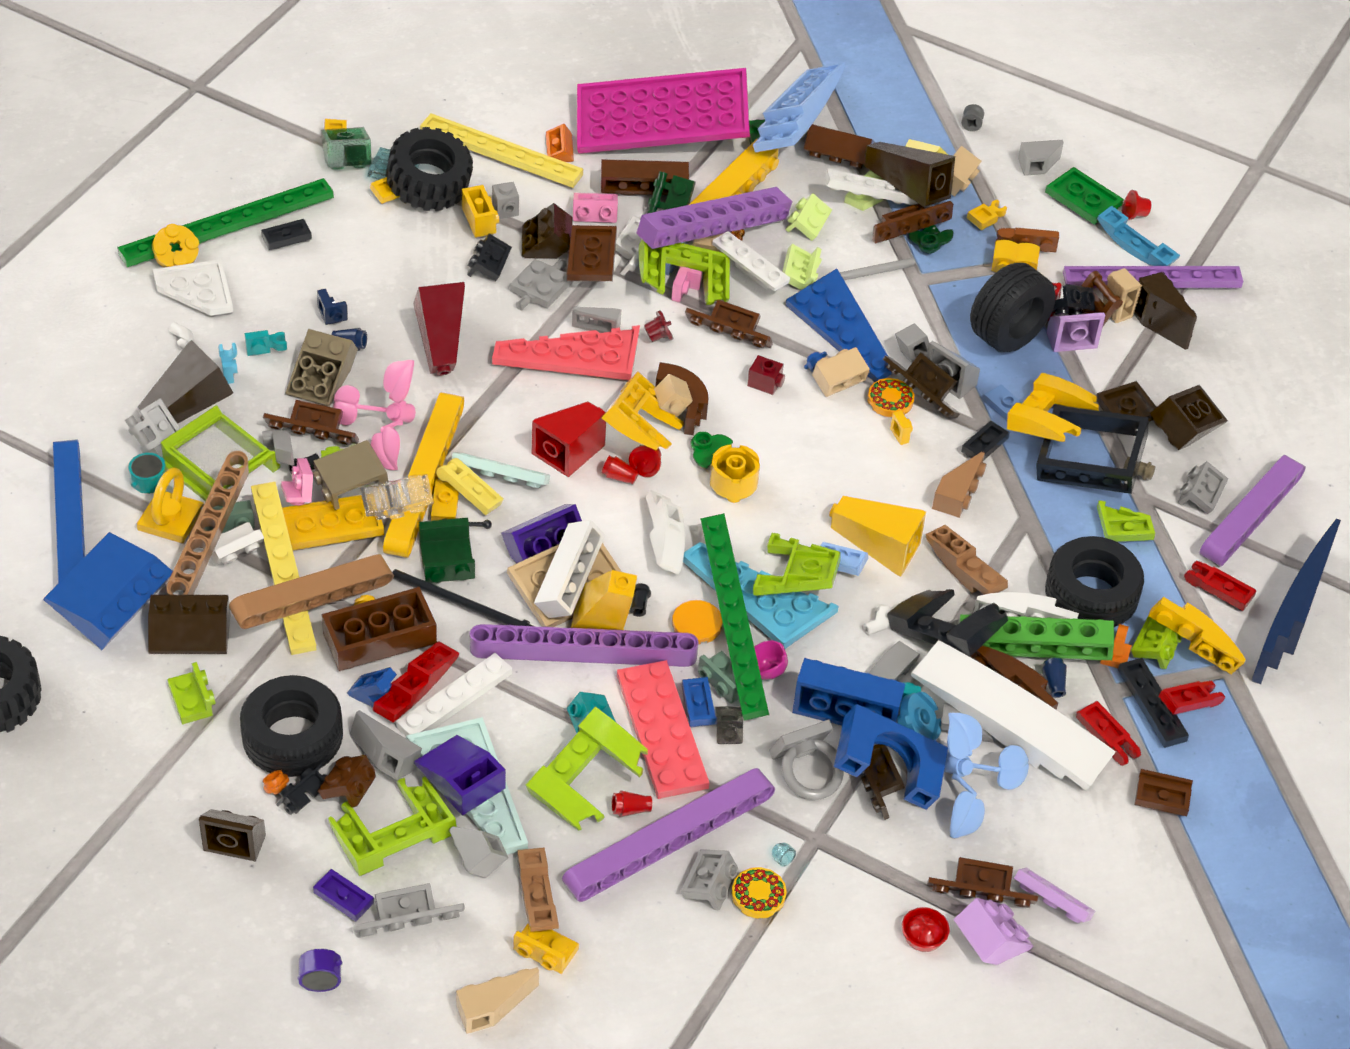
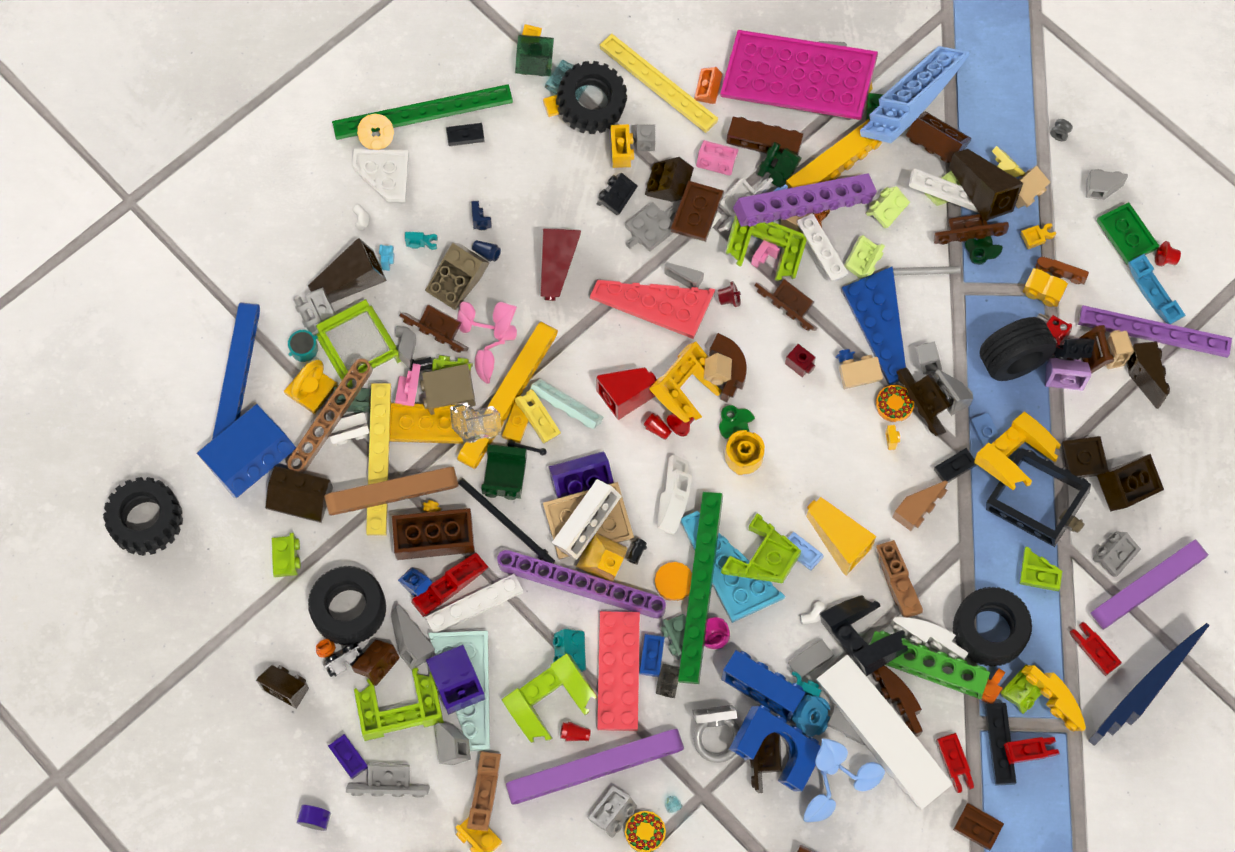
camera: 20 degrees right, 20 degrees up
dark blue cone [1041,658,1067,698] -> none

